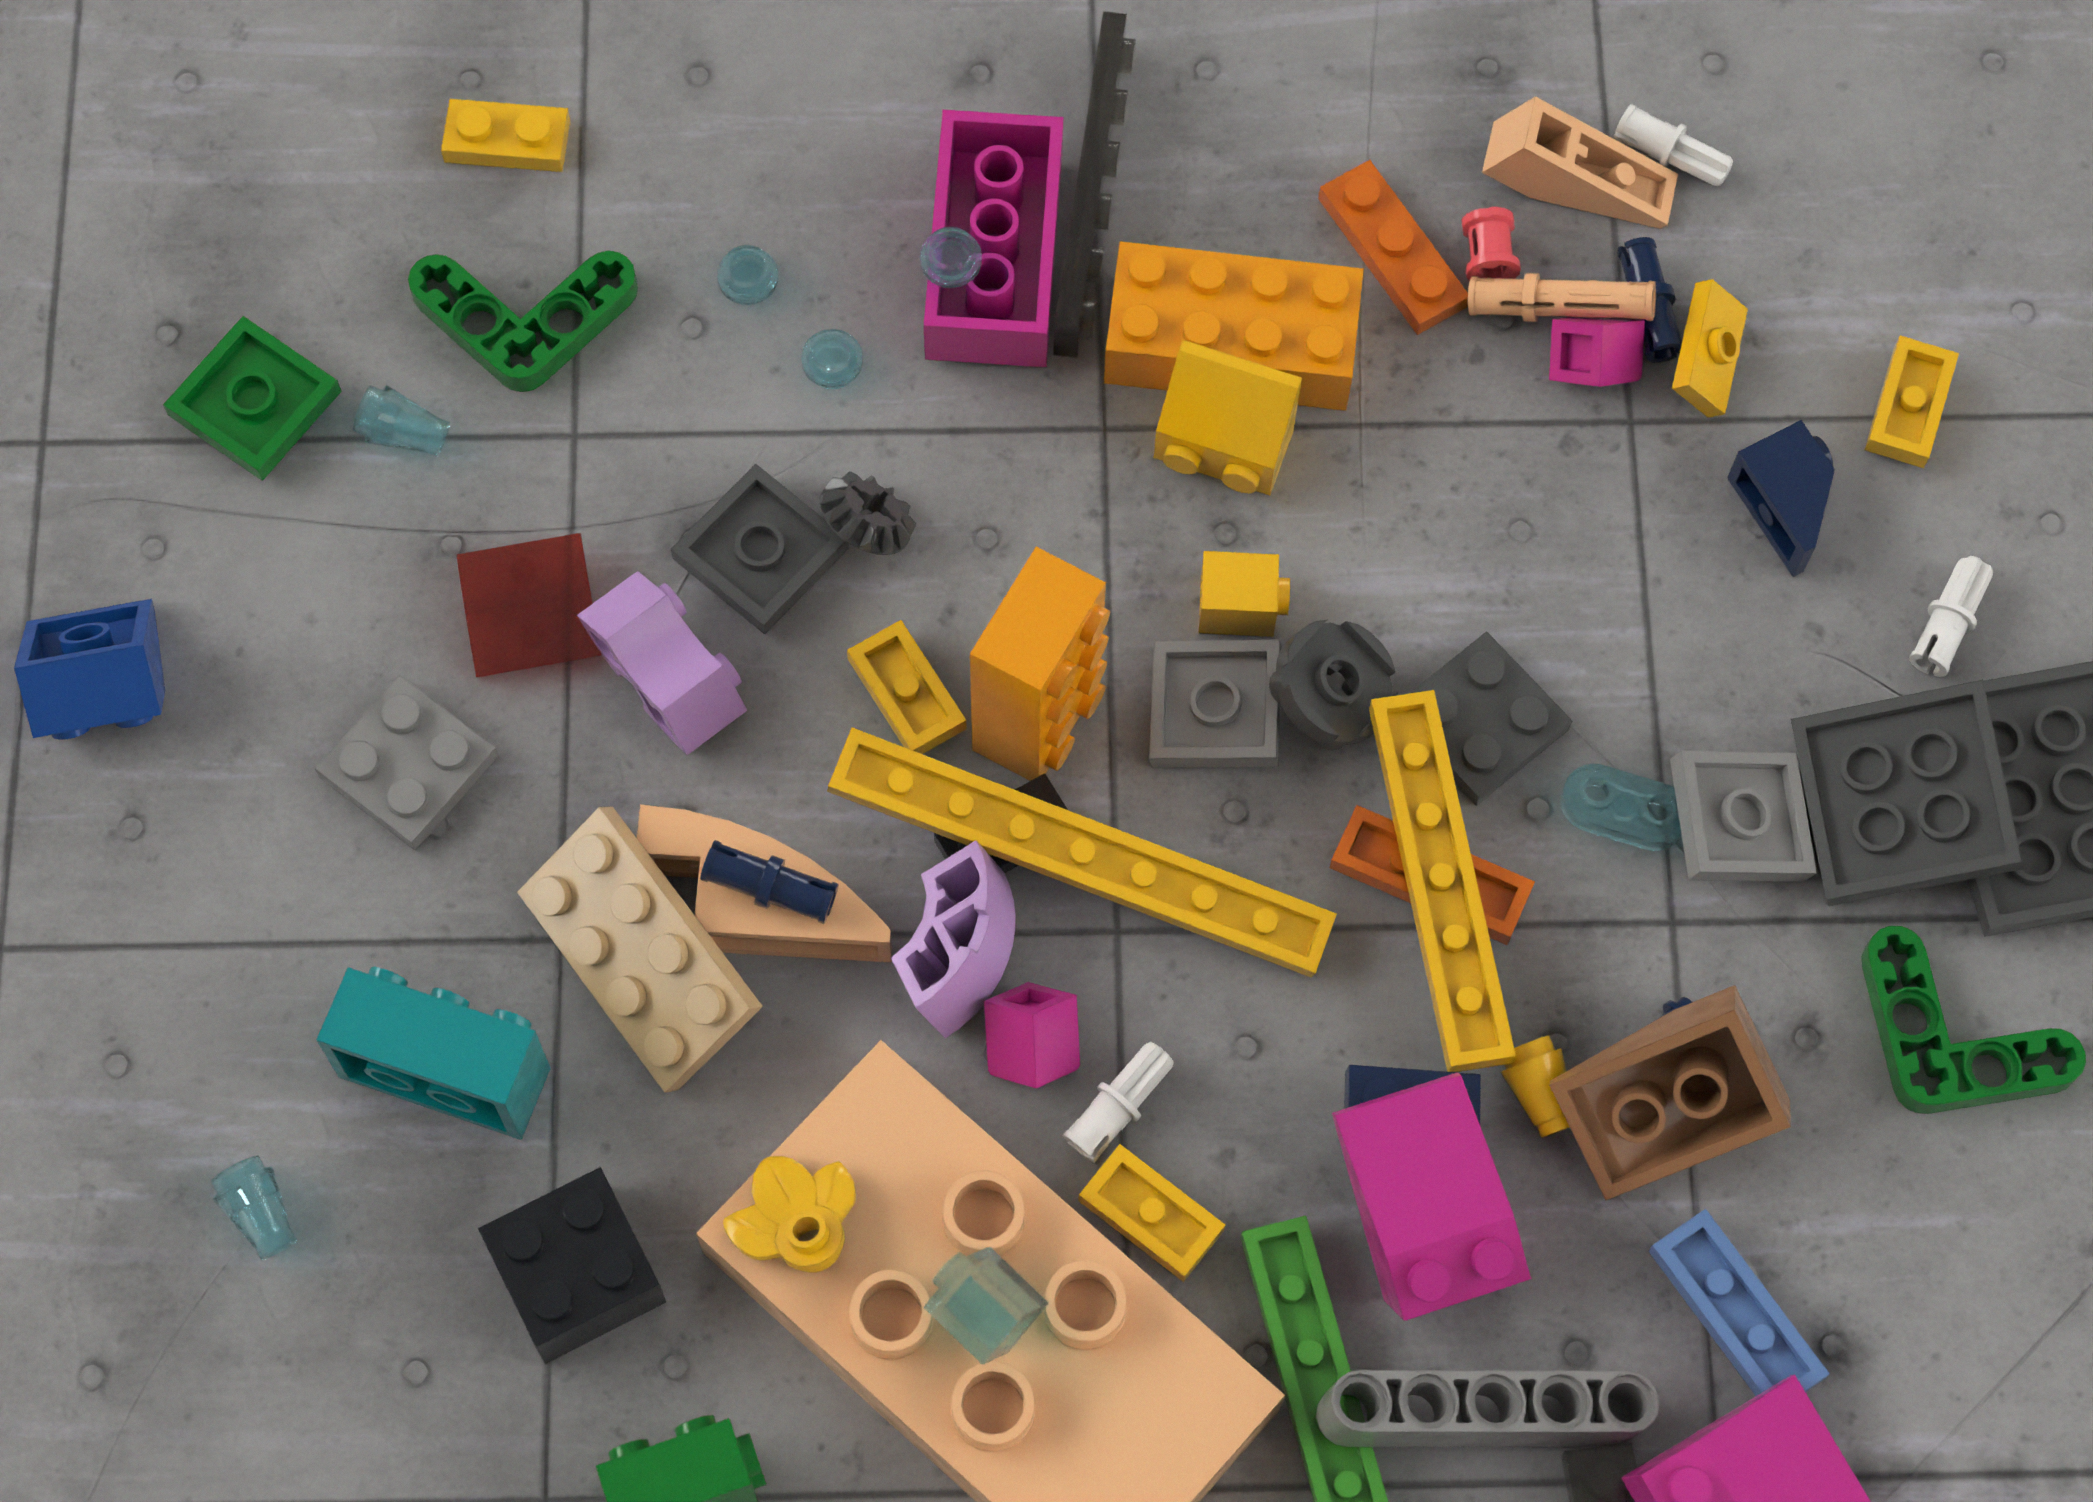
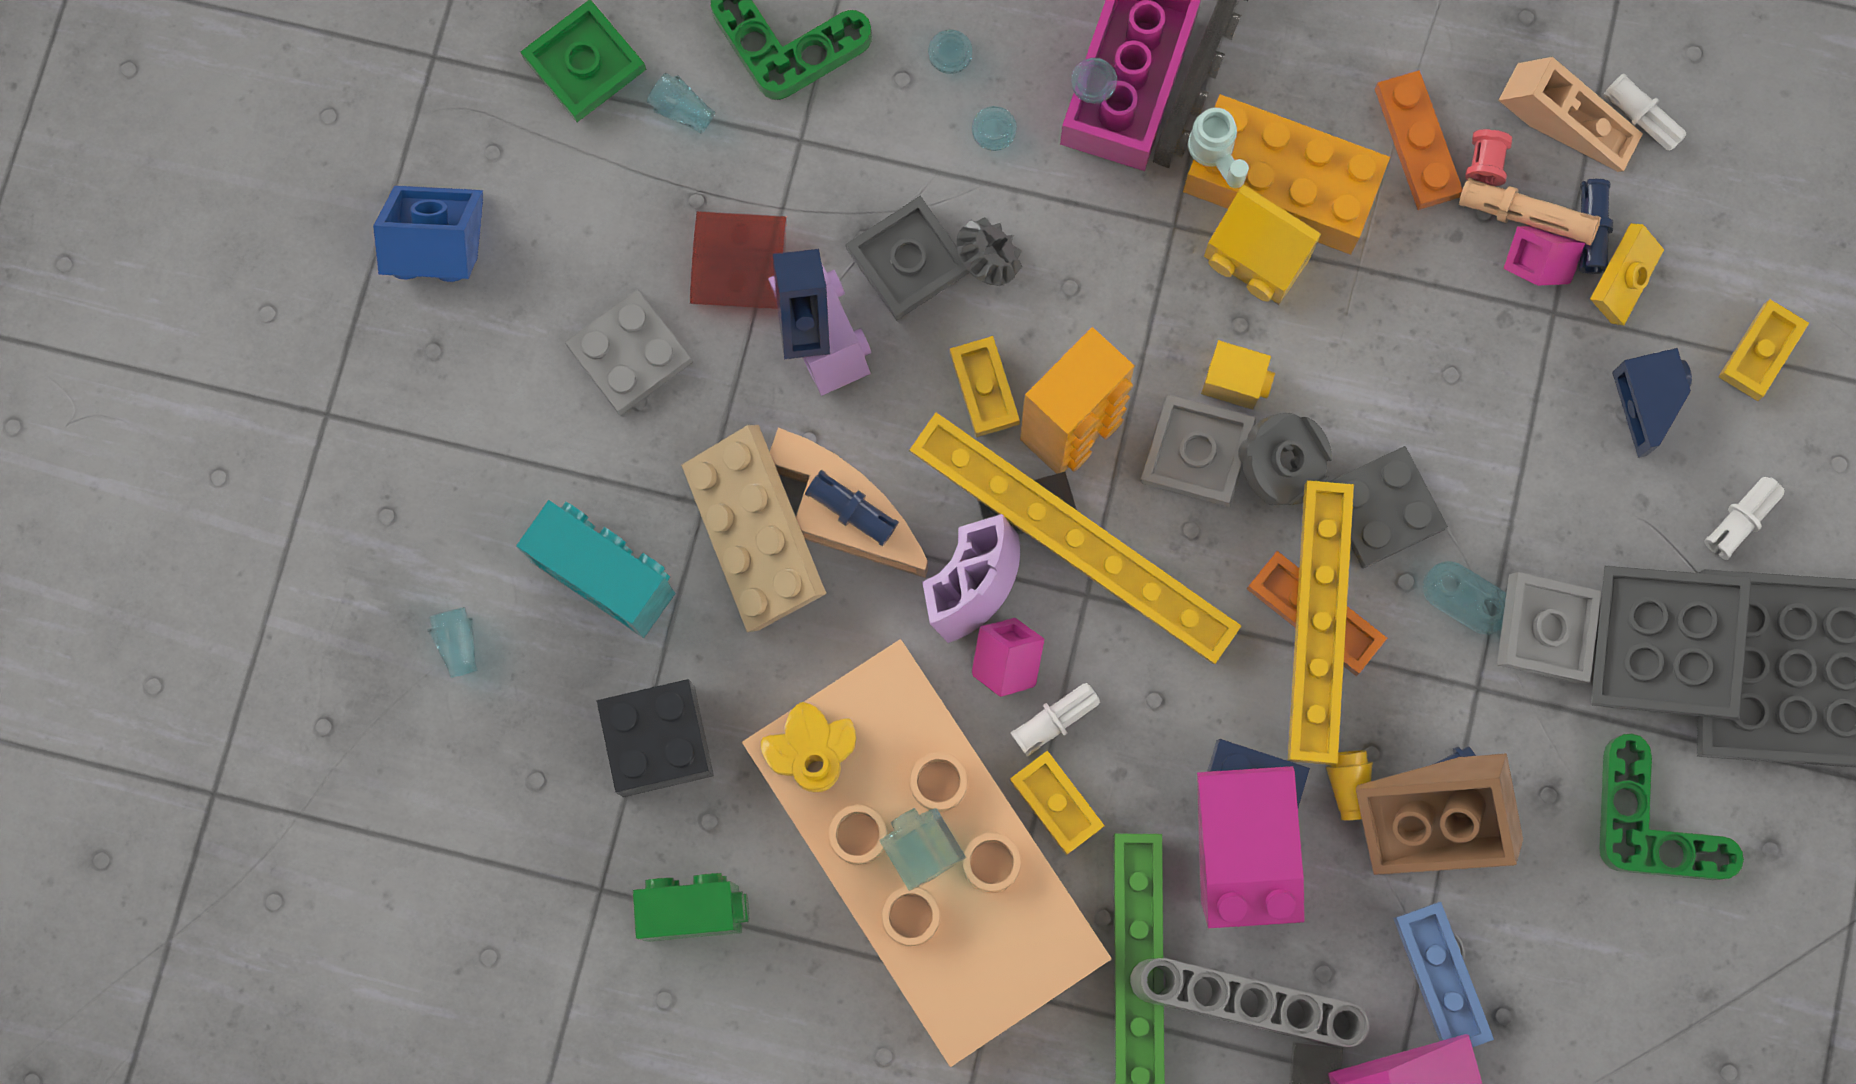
camera: 20 degrees right, 10 degrees up
none -> dark blue slope [772,249,830,360]
none -> light aqua piece [1188,108,1249,188]

